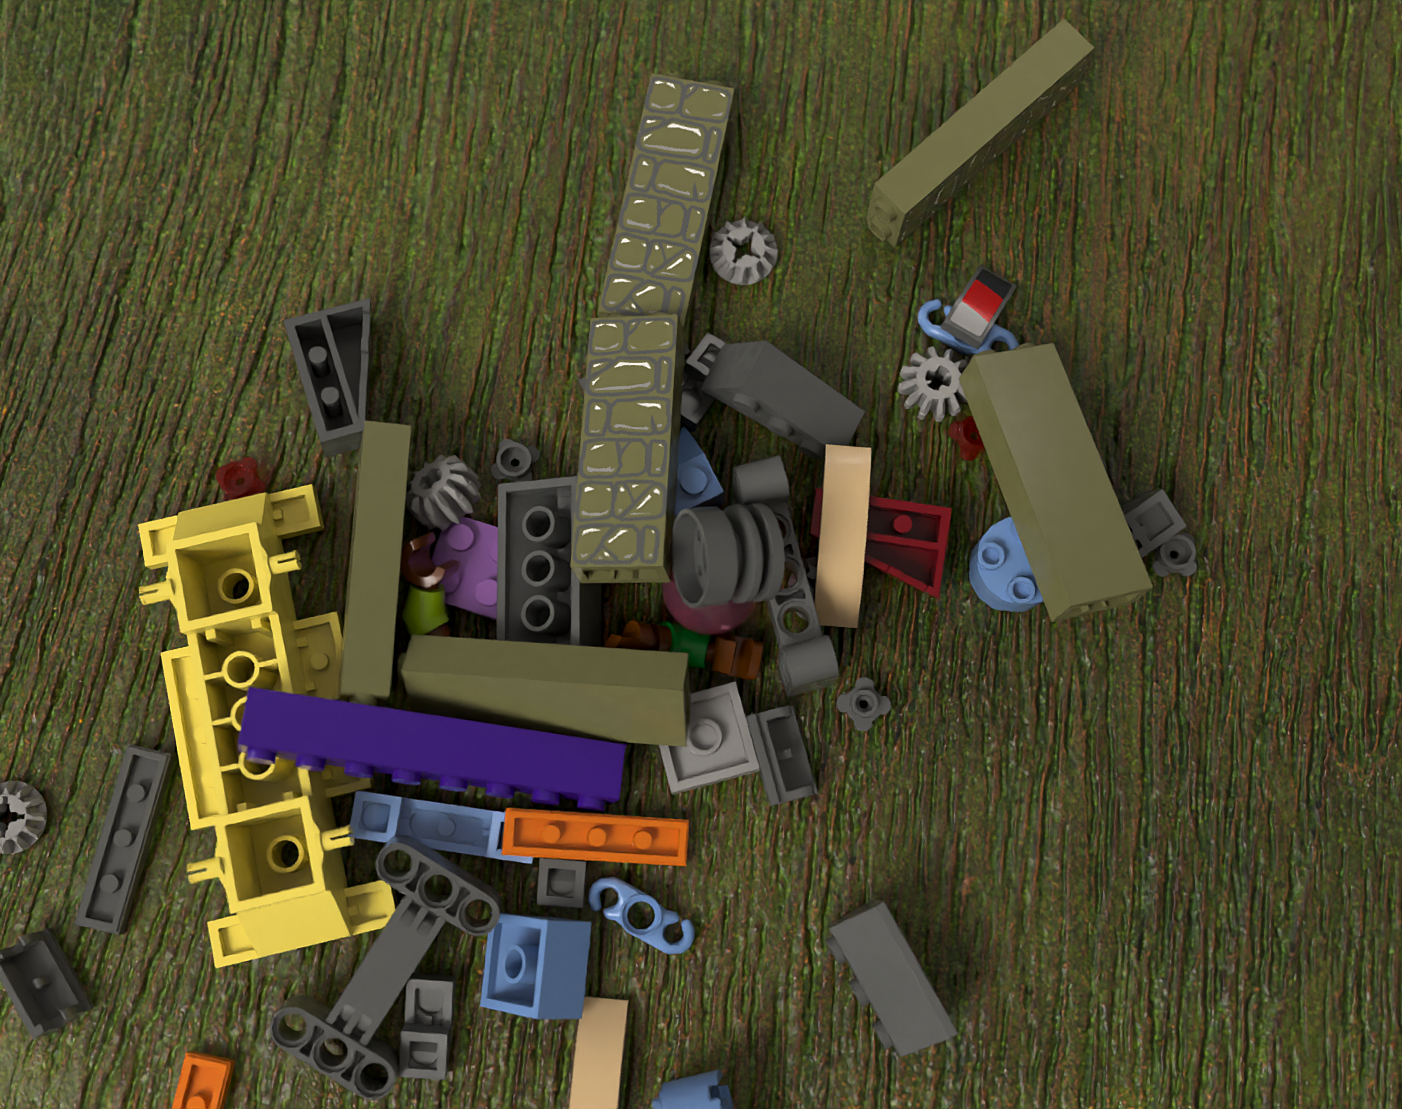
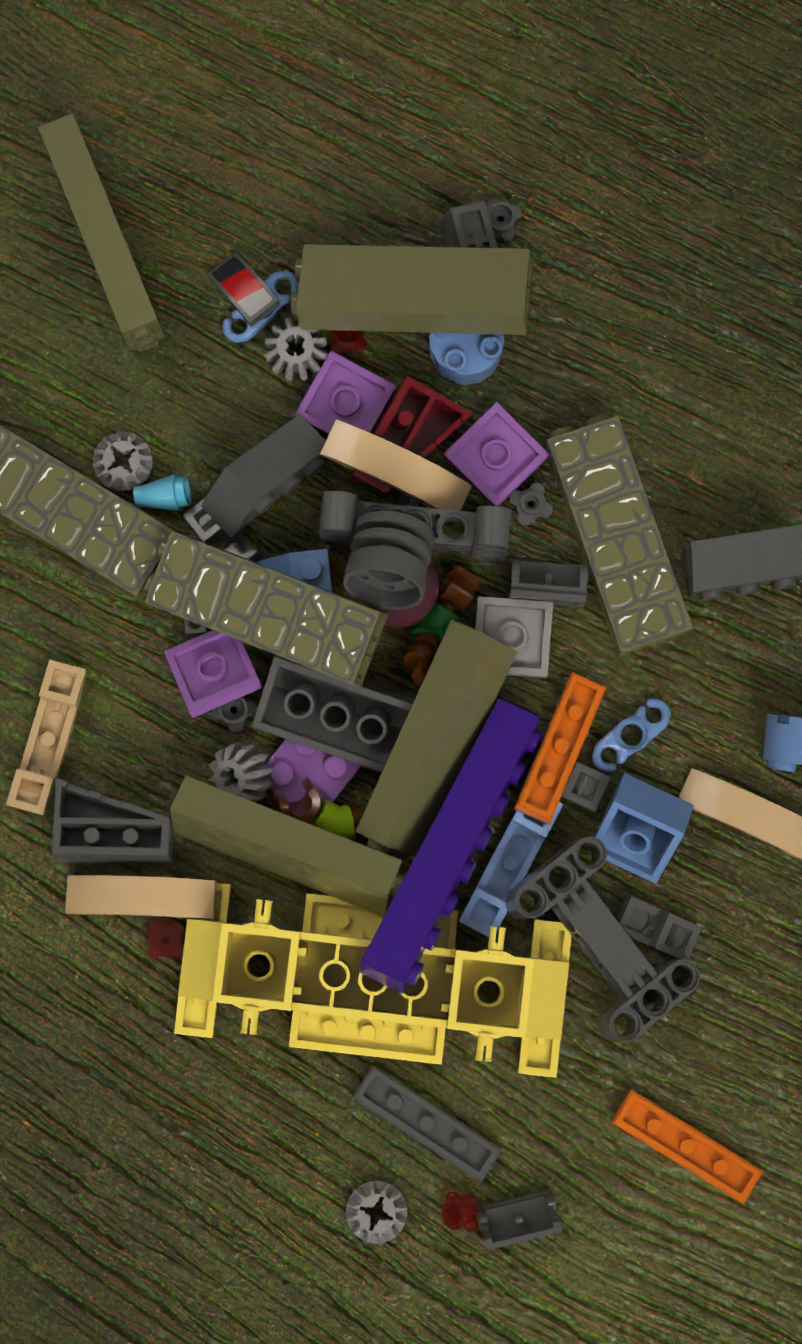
camera: 75 degrees left, 5 degrees up
none -> tan slope [6,659,87,816]
none -> tan slope [65,875,217,919]
none -> medium azure cone [133,473,191,511]
none -> medium lavender plate [164,630,262,718]
none -> medium lavender plate [295,351,396,436]
none -> clear red plate [441,1191,478,1233]
none -> medium lavender plate [443,402,550,506]
none -> olive brick [544,414,693,657]

